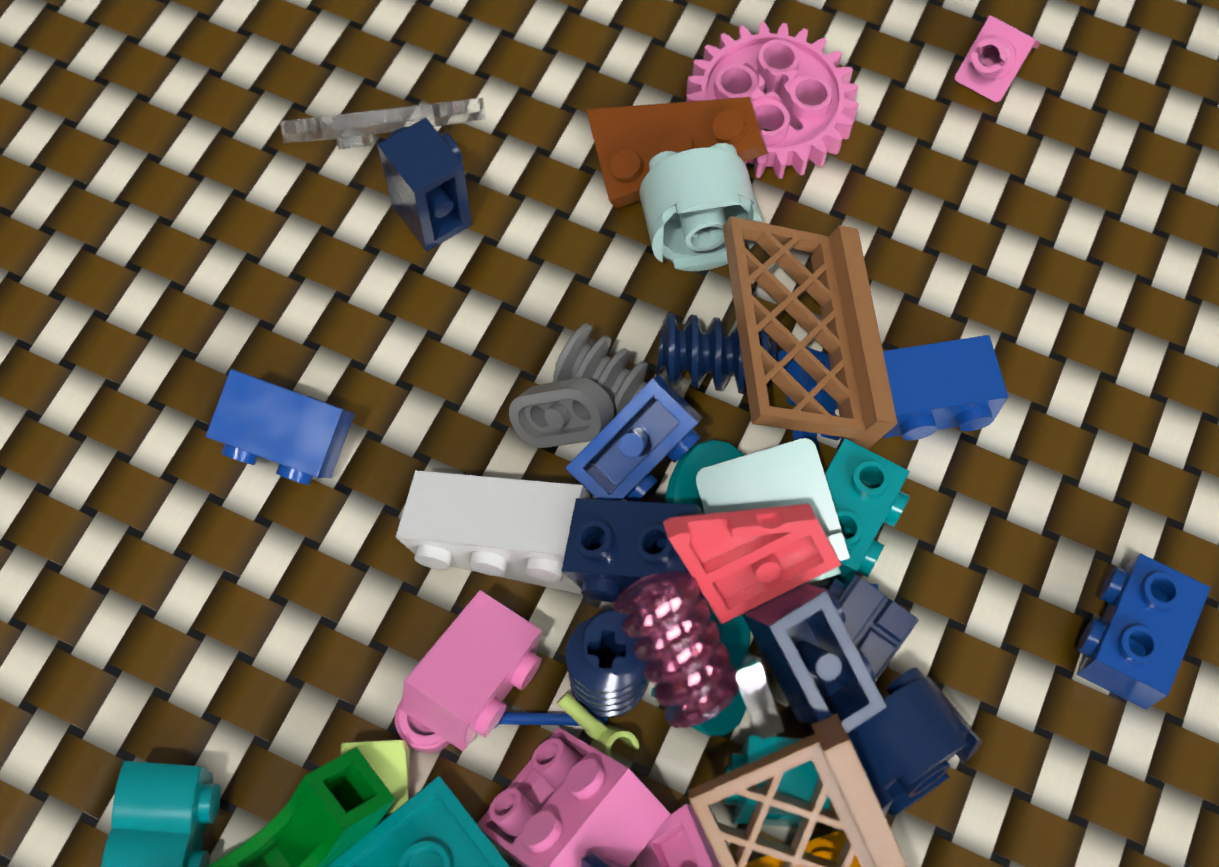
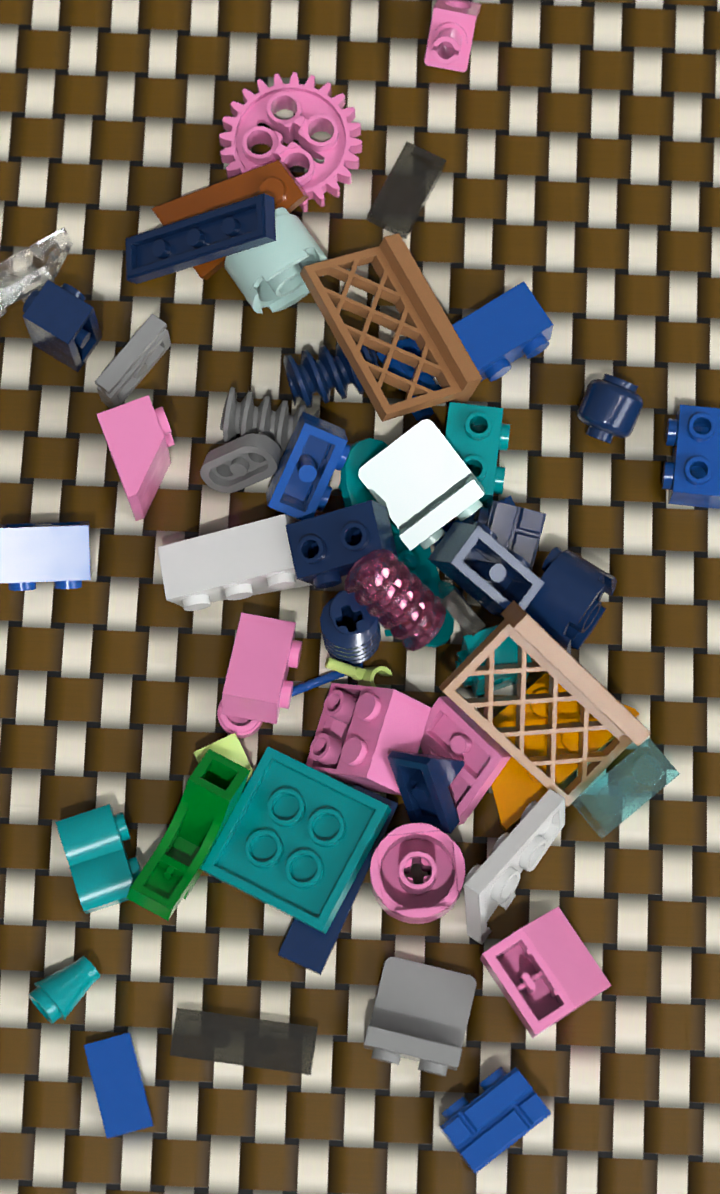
camera: 20 degrees left, 10 degrees up
coral wing [663,504,841,624] -> none
none -> light grey plate [95,313,171,409]
none -> bright pink slope [96,395,175,521]
none -> dark blue tile [125,193,276,284]
none -> clear smoke tile [367,142,446,239]
none -> dark blue head [577,374,643,444]

